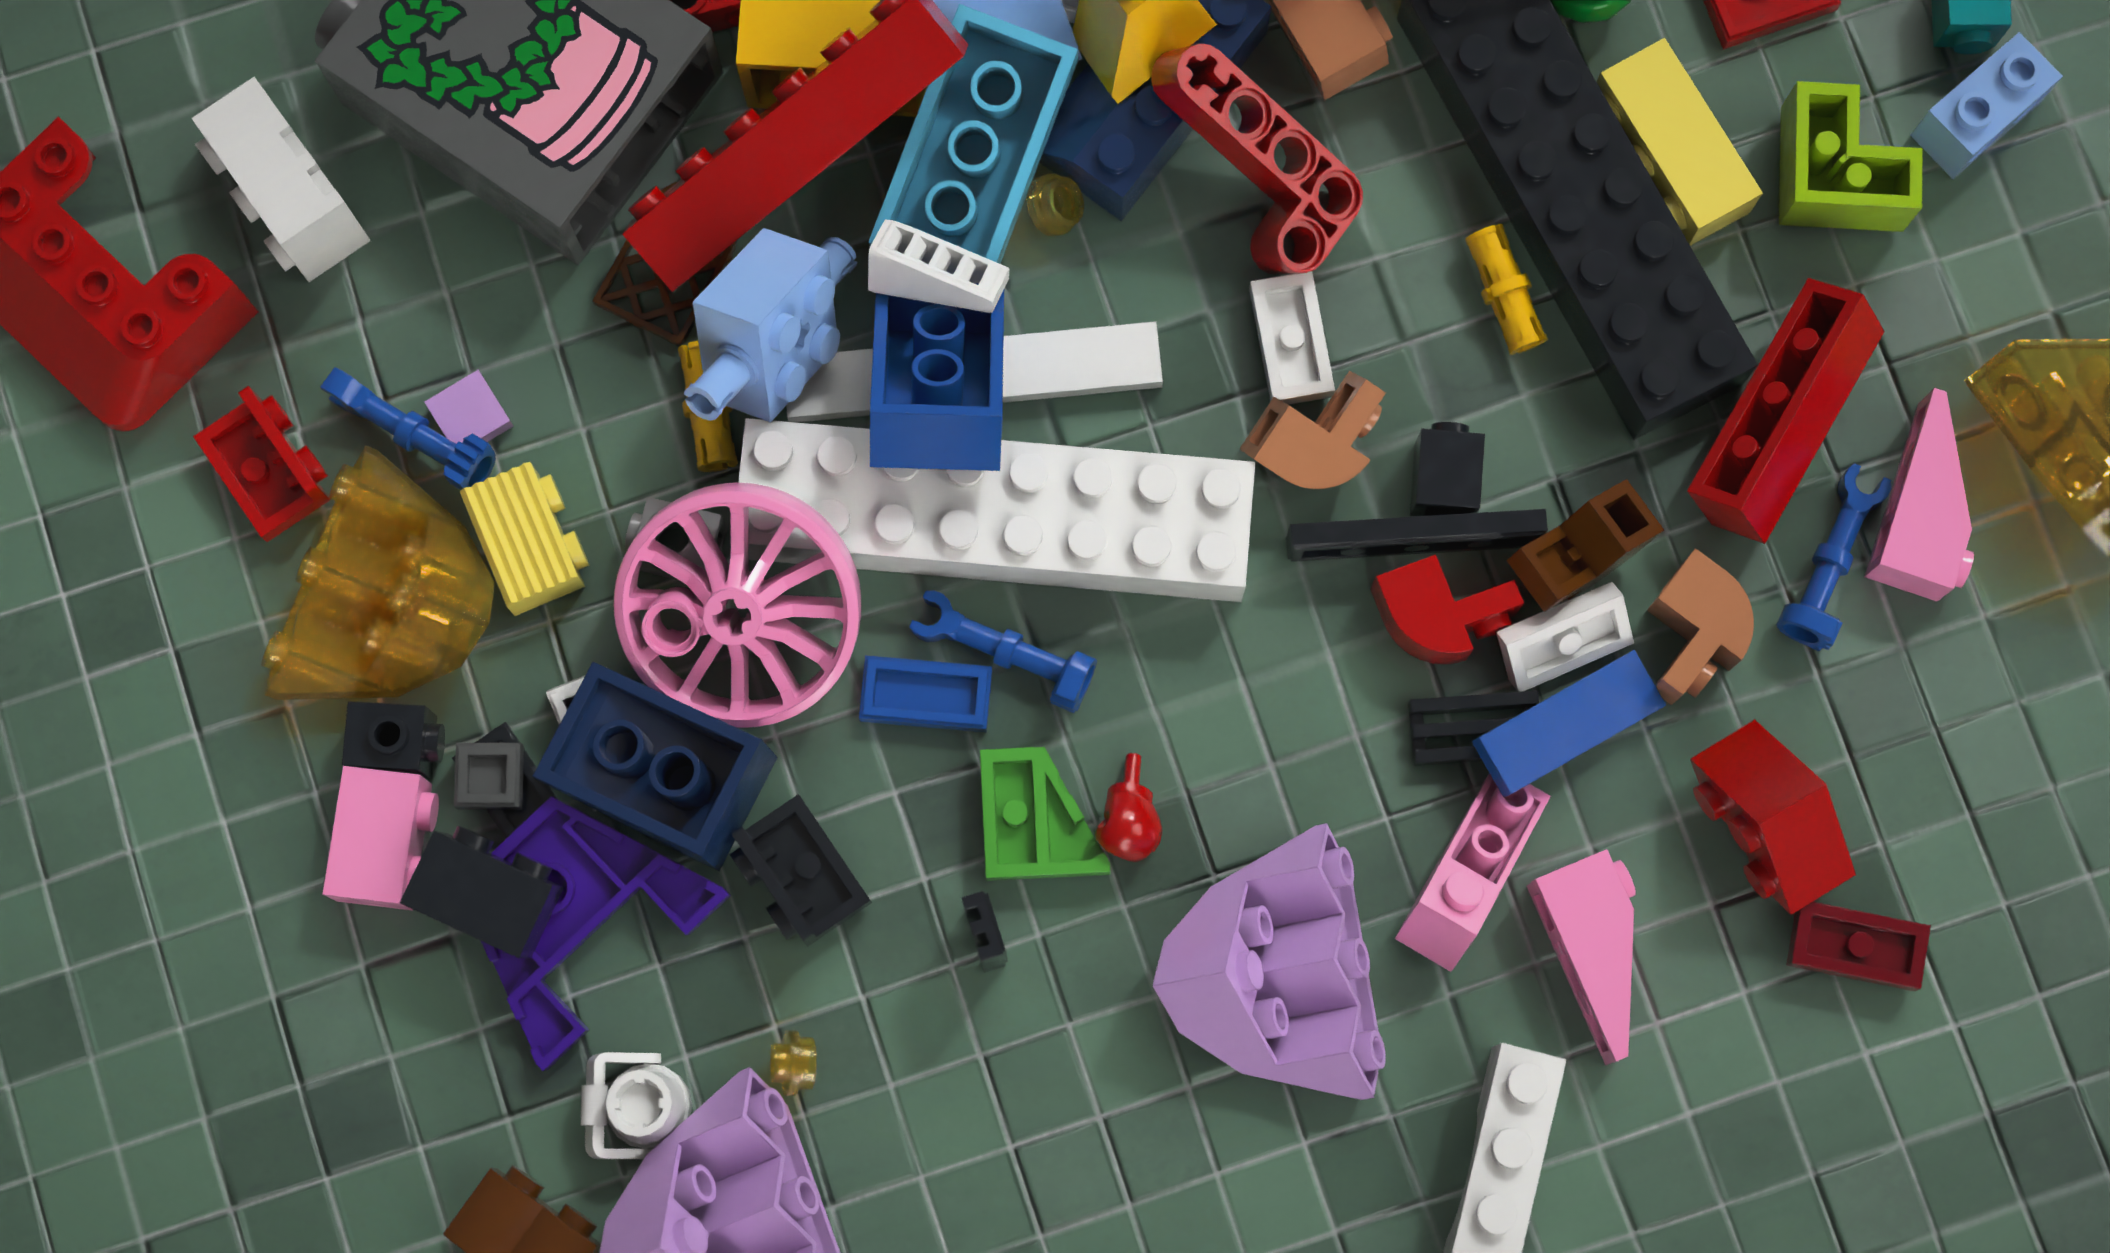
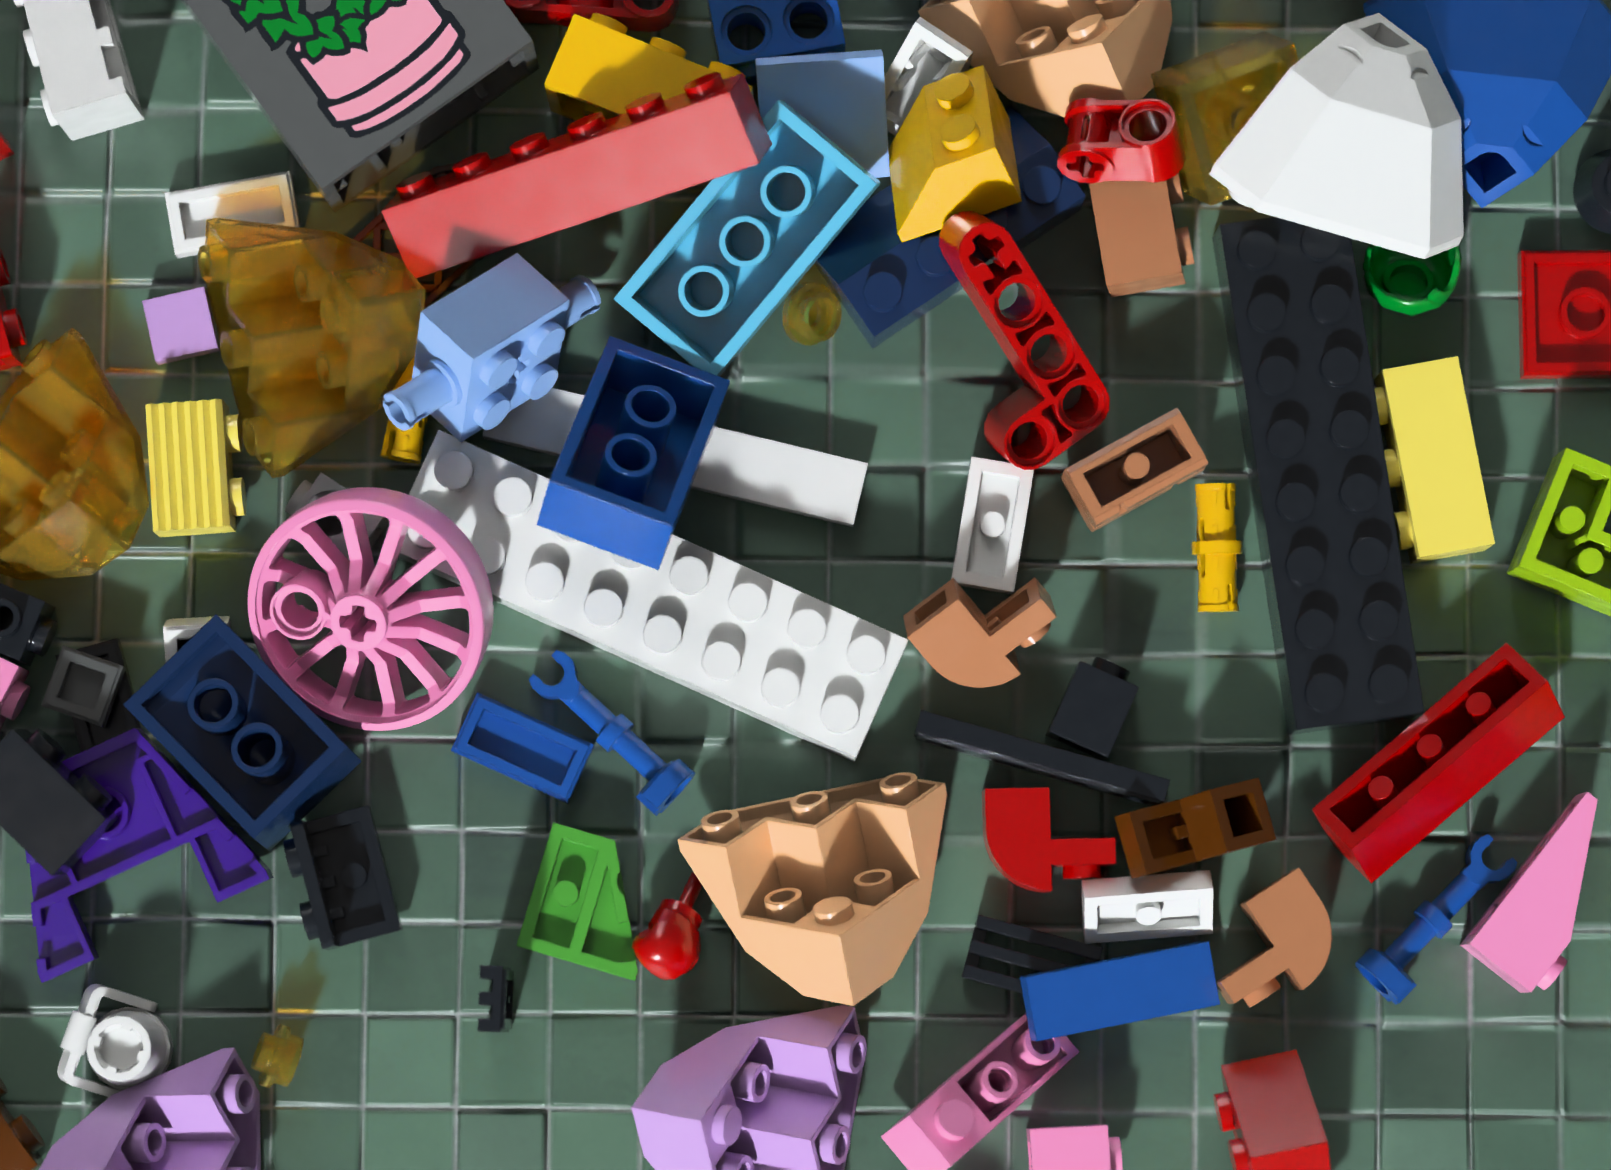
camera: 15 degrees right, 5 degrees up
blue piece [320,367,496,490] -> none
white slope [868,219,1009,313] -> none
none -> tile [165,171,302,258]
none -> clear yellow brick [198,218,426,478]
none -> light nougat brick [678,772,947,1006]
none -> nougat brick [1061,408,1209,533]

